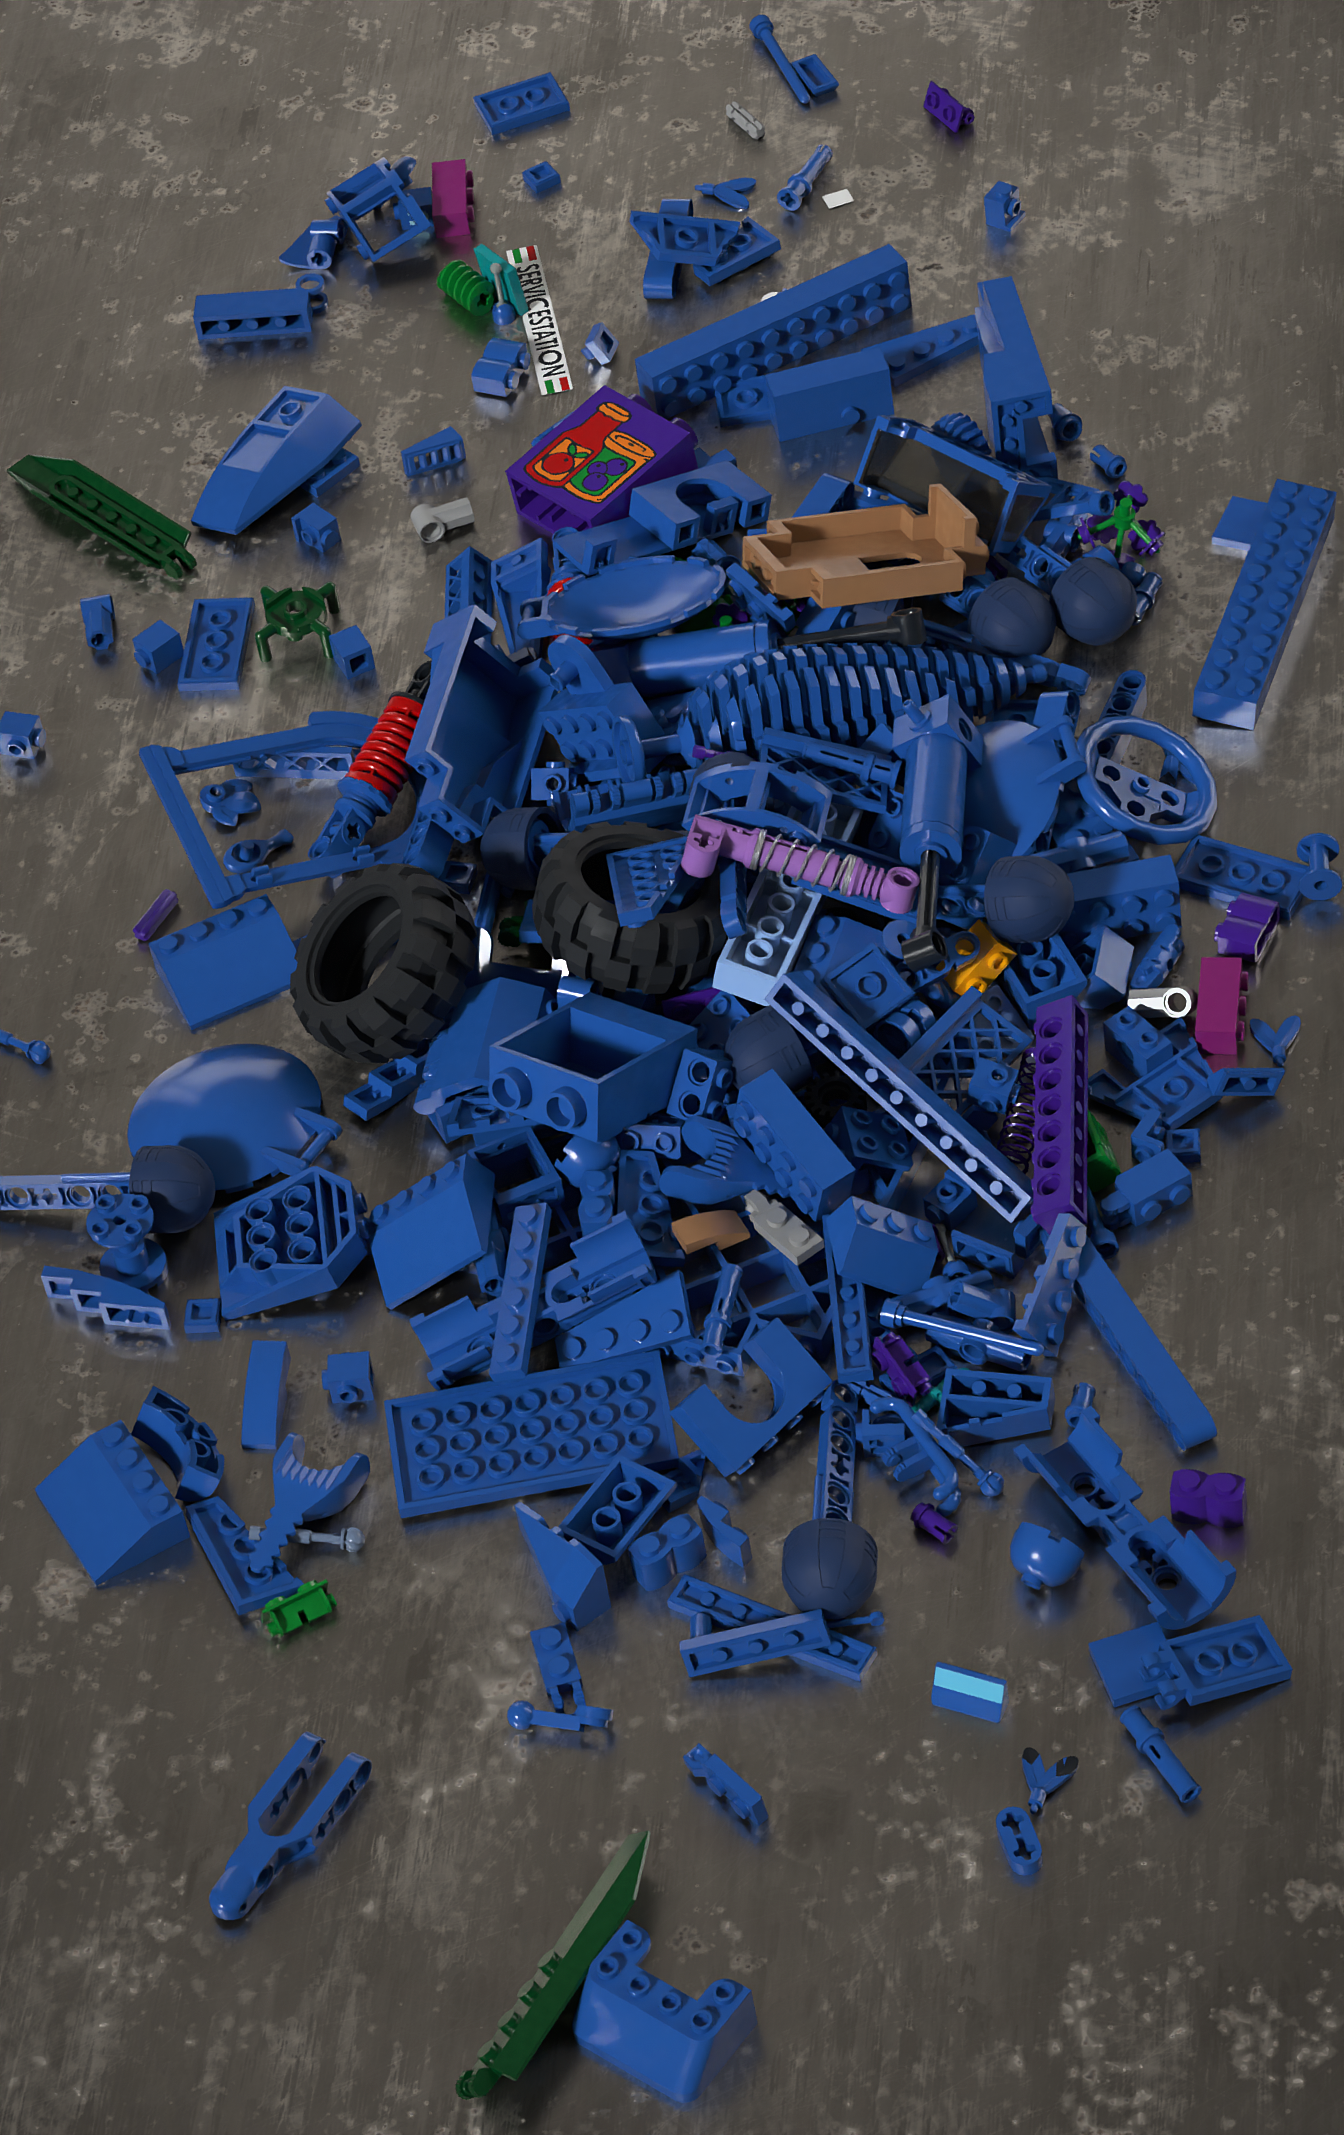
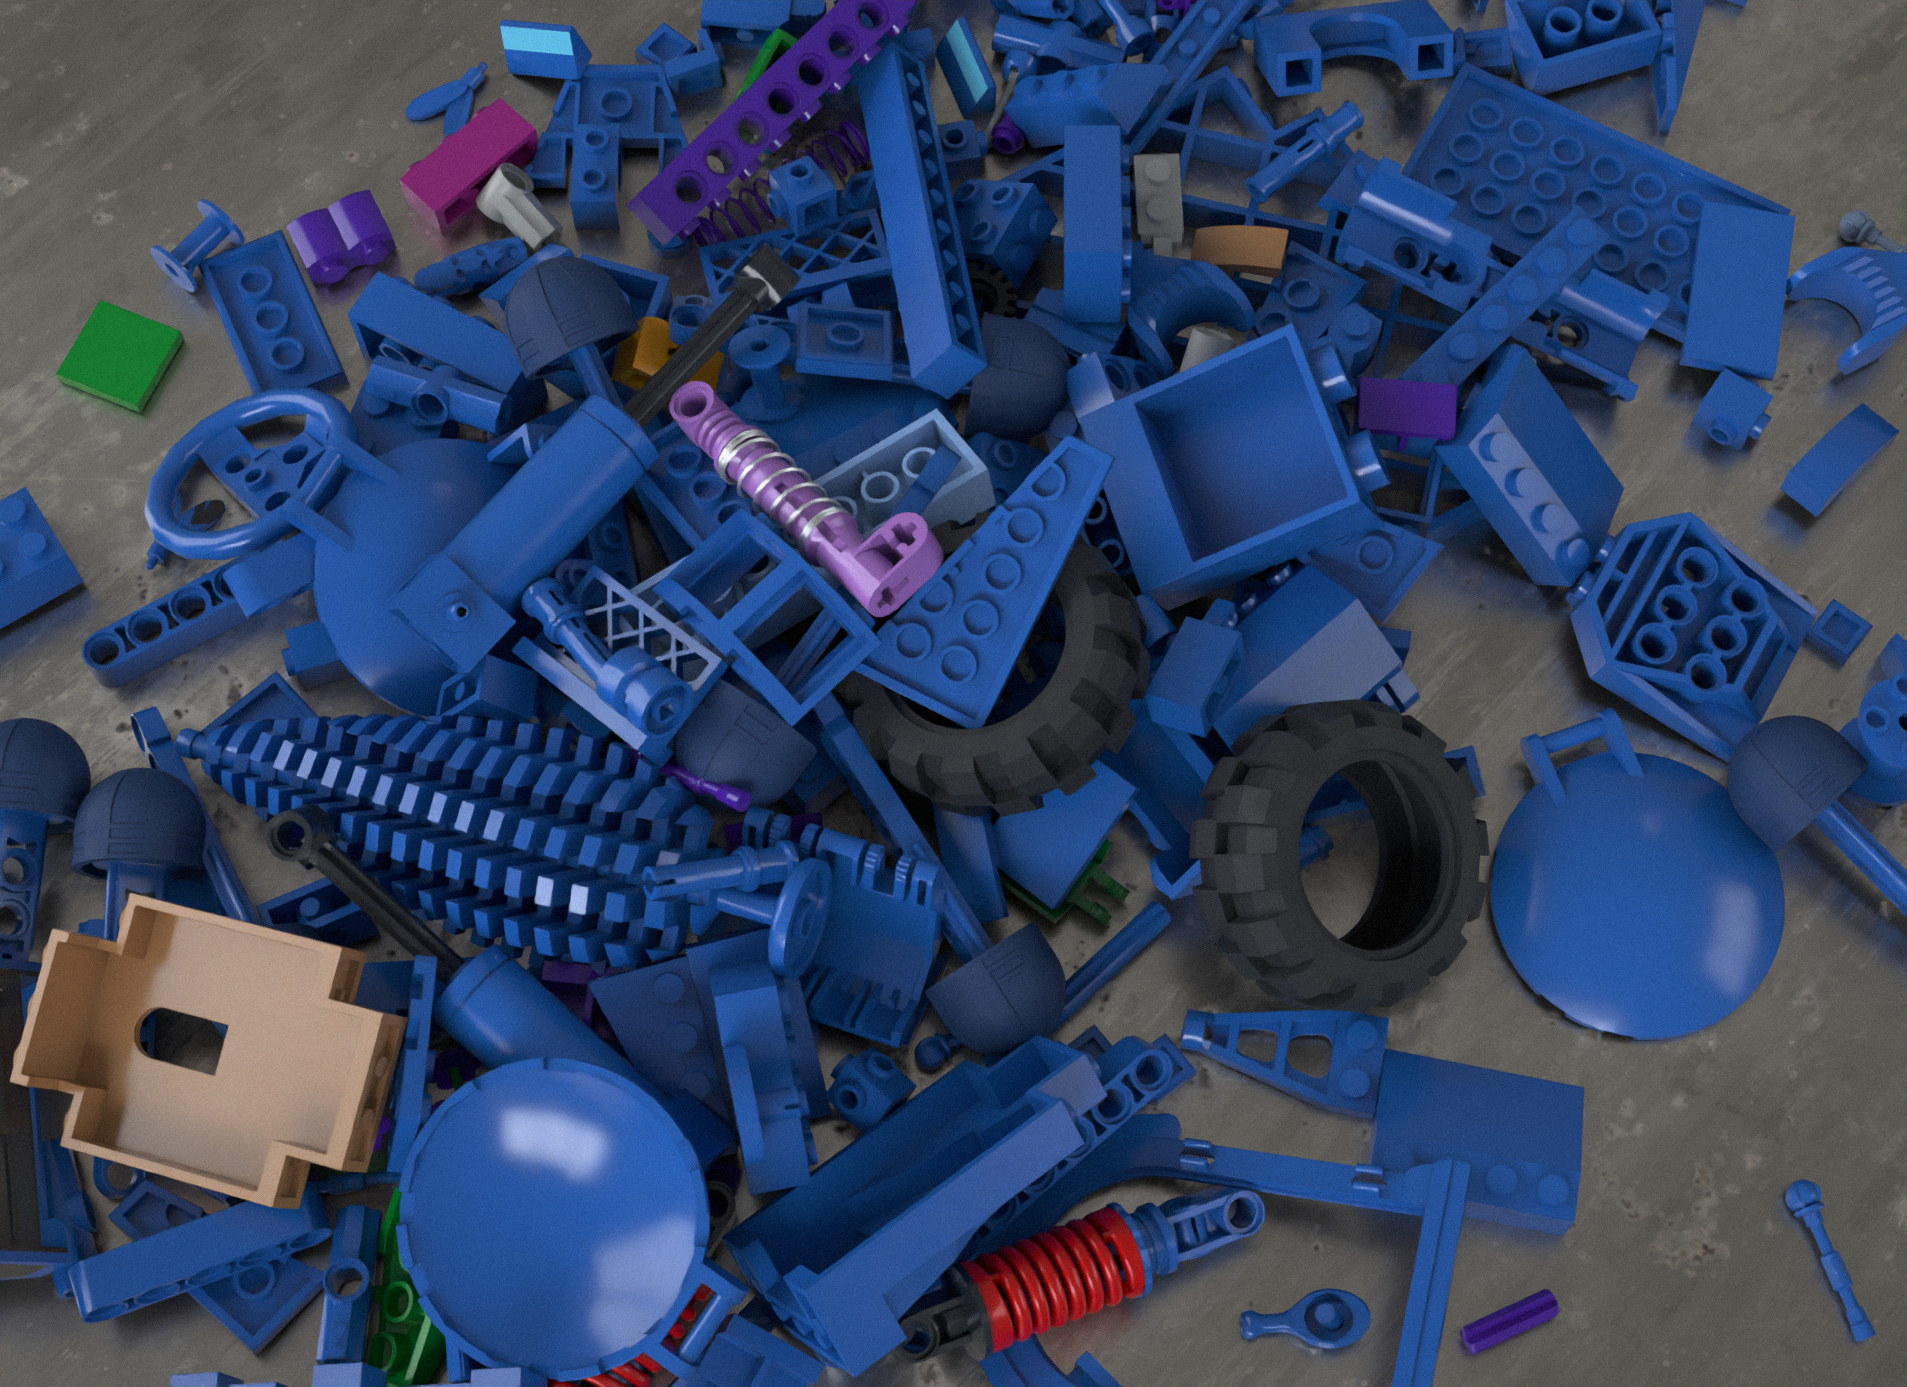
camera: 150 degrees left, 20 degrees up
none -> green tile [56,300,184,413]
none -> blue wheel [596,646,694,739]
none -> blue pin [642,840,800,900]
none -> blue hinge [1144,598,1246,738]
none -> light grey piece [1179,325,1237,373]
none -> dark purple panel [1354,377,1457,451]
none -> blue tile [1680,200,1795,381]

